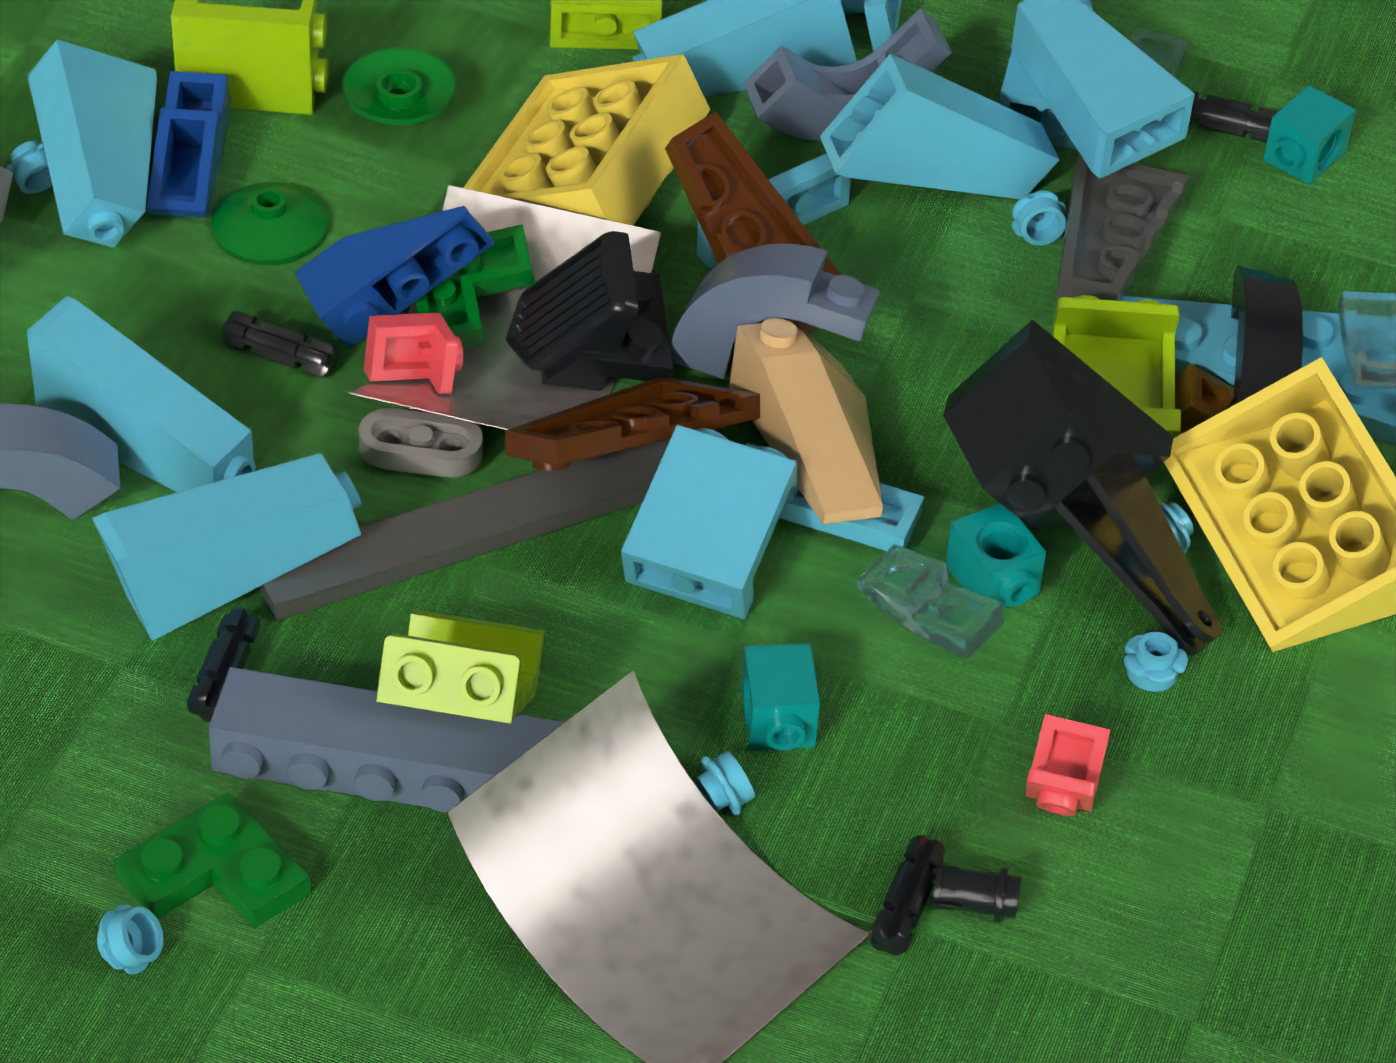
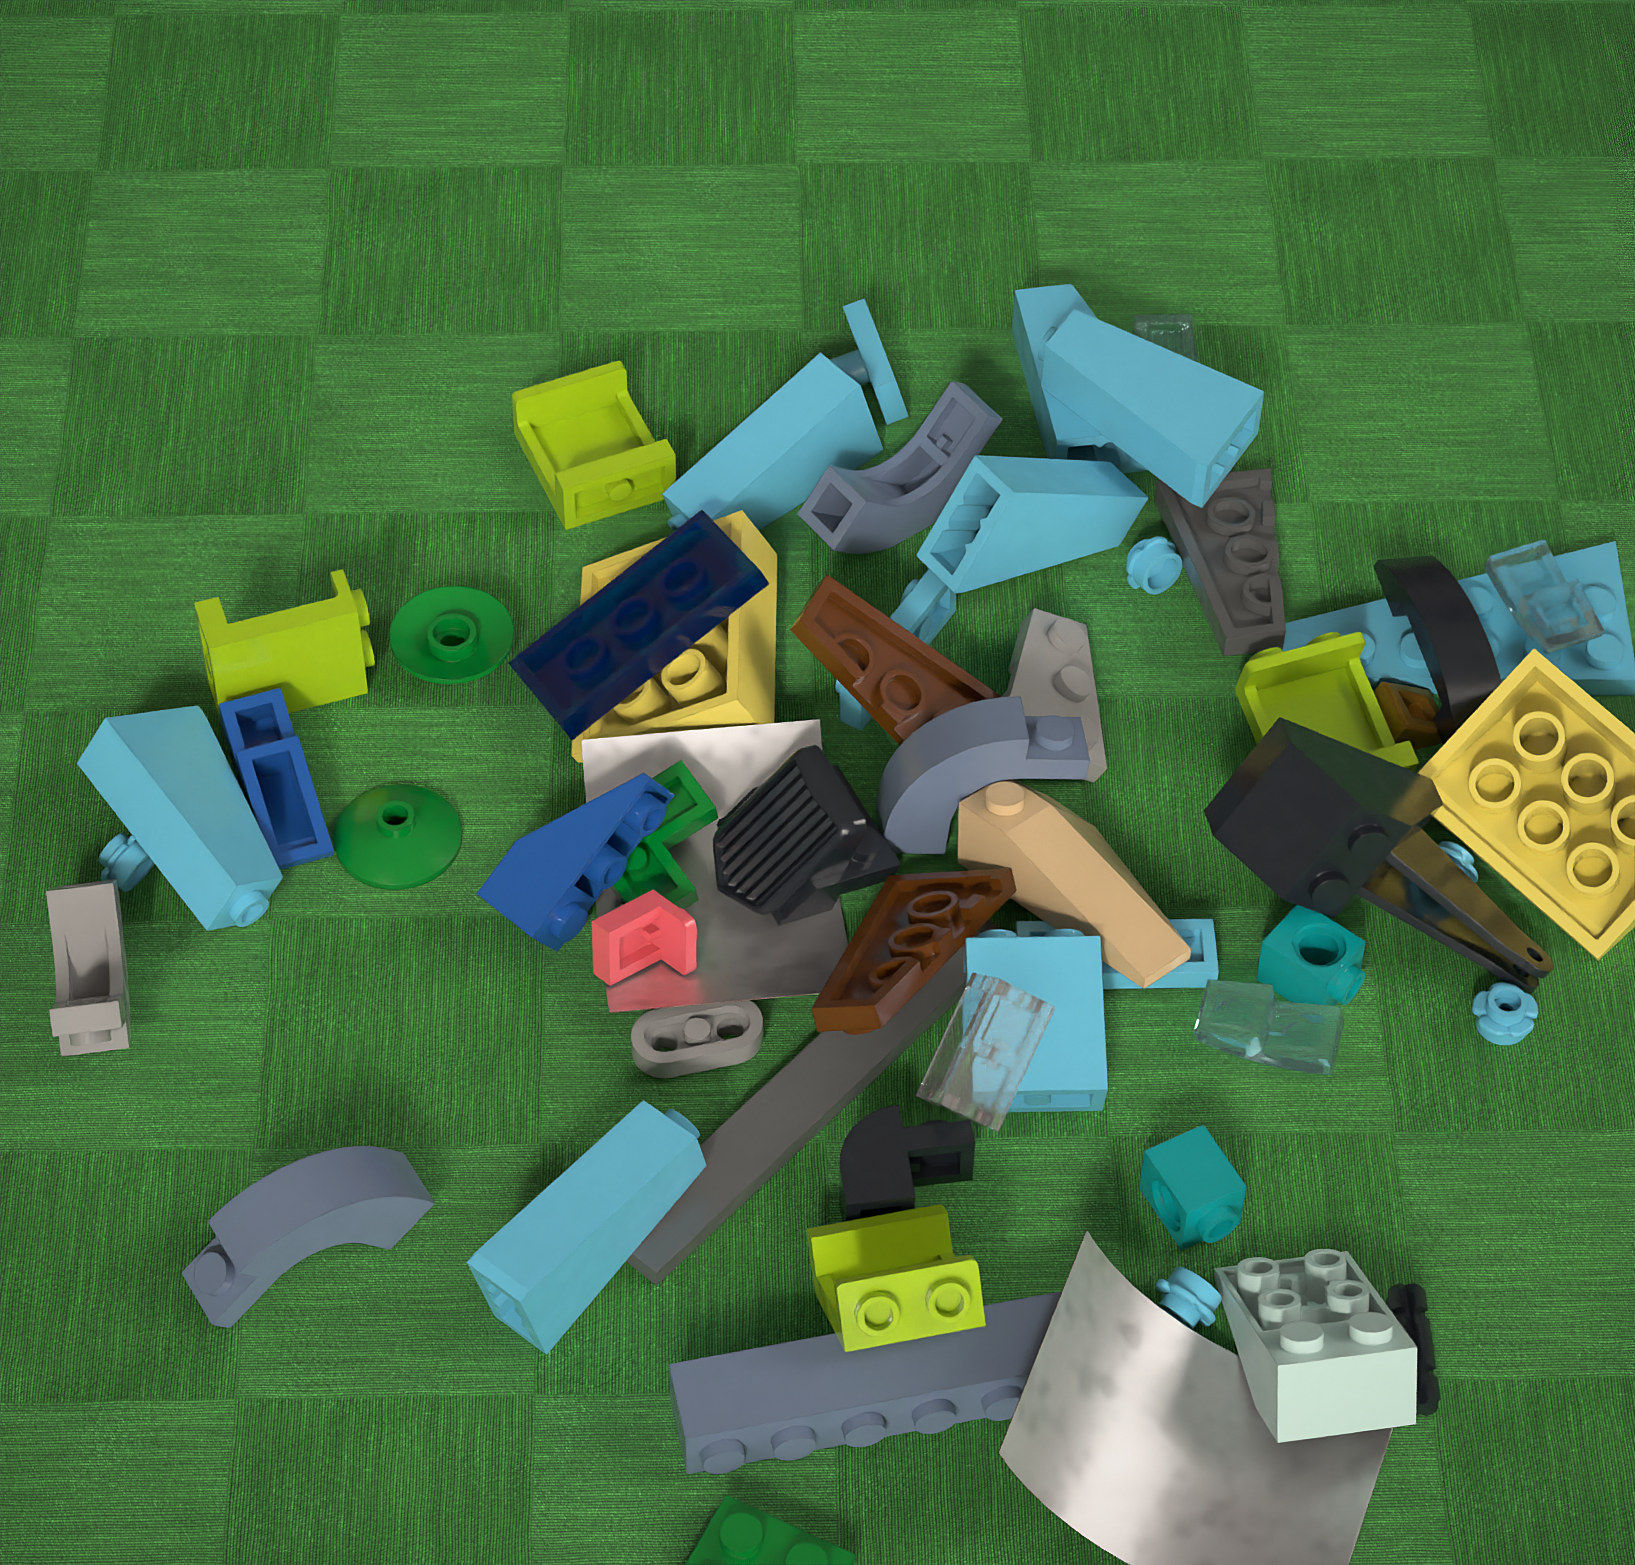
camera: 20 degrees left, 5 degrees up
medium azure slope [27,295,256,492] -> none
black axle [187,607,260,722] -> none
black axle [222,311,337,378] -> none
black pin [932,864,1021,923] -> none
coral bracket [1026,714,1111,816] -> none
black axle [1189,91,1278,143] -> none
teal brick [1263,85,1356,185] -> none
none -> clear blue tile [508,510,769,740]
none -> black brick [839,1105,975,1222]
none -> clear hinge [916,973,1056,1132]
none -> light grey wing [1001,608,1107,783]
none -> light aqua slope [1214,1249,1417,1443]

